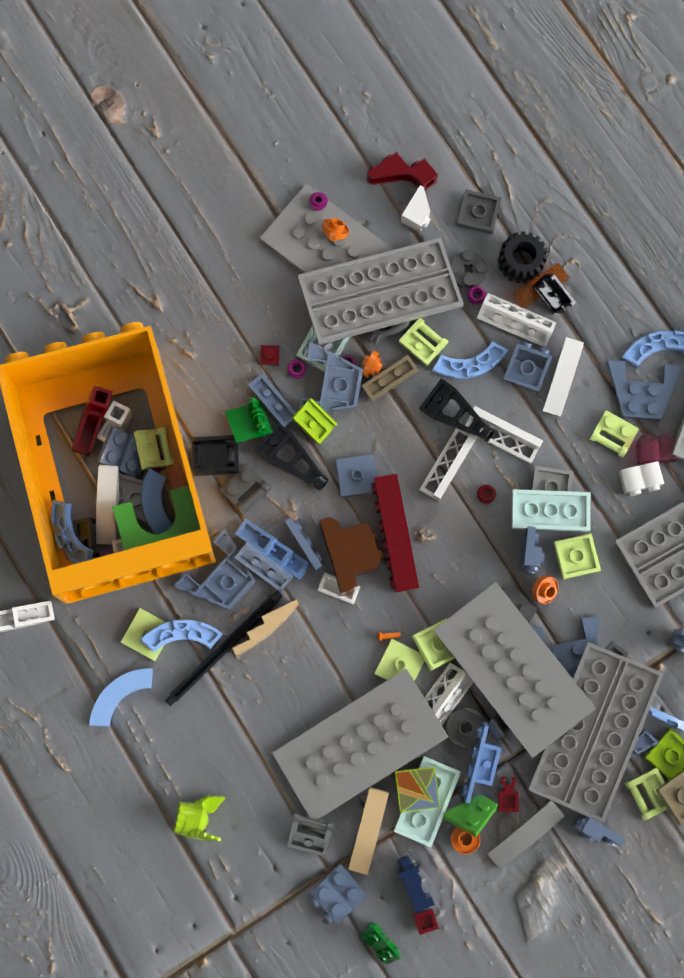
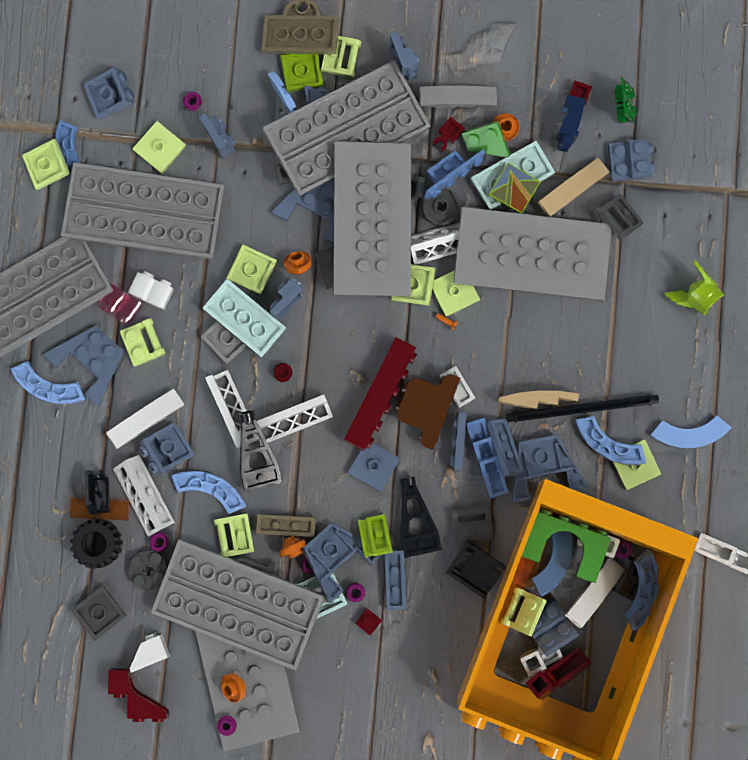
camera: 145 degrees left, 5 degrees up
green hinge [225,397,273,443] -> none

